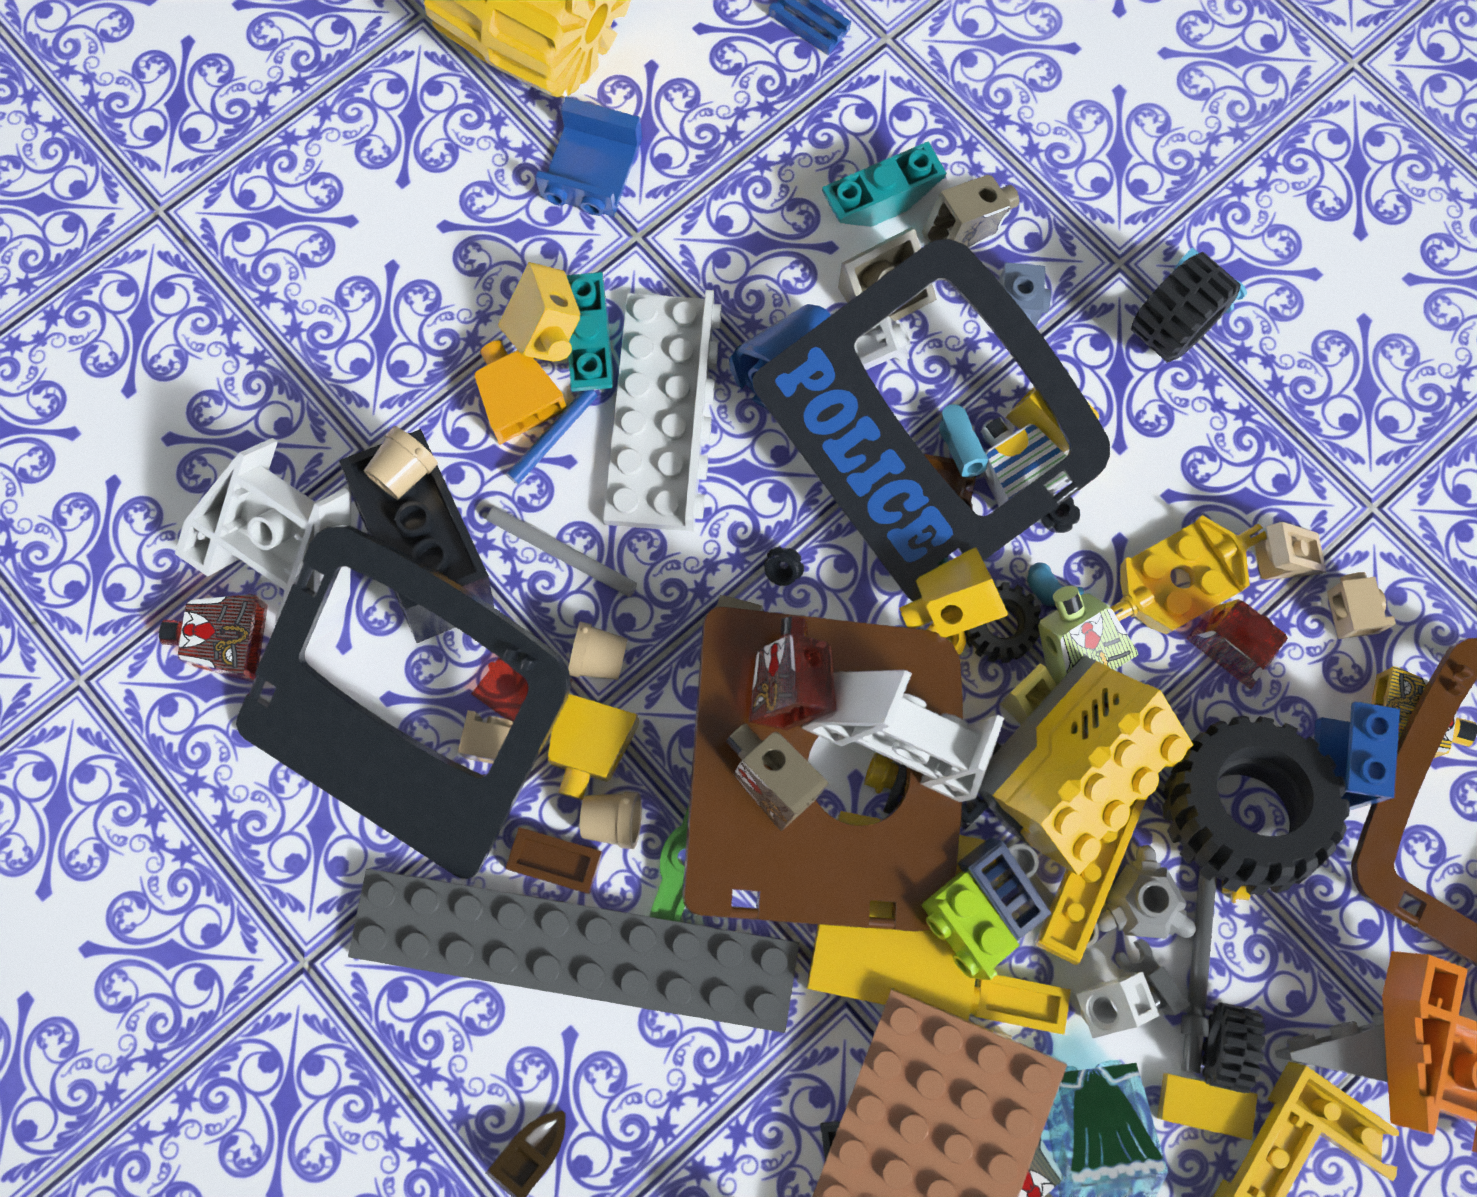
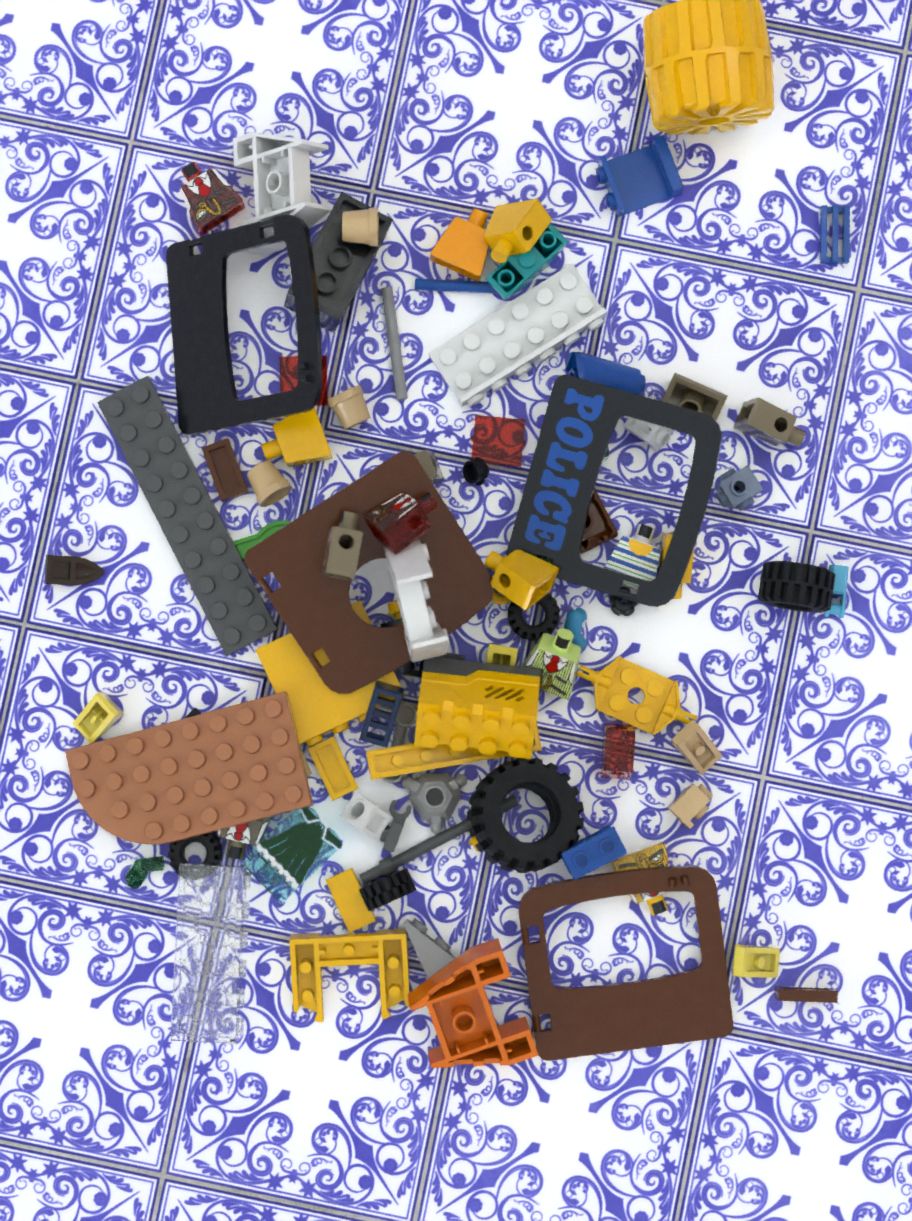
camera: 55 degrees right, 10 degrees up
tan brick [458,710,513,764] -> none
teal slope [822,141,947,227] -> none
lime bracket [921,872,1020,980] -> none
medium azure bar [939,404,988,477] -> none
none -> clear red piece [470,415,526,467]

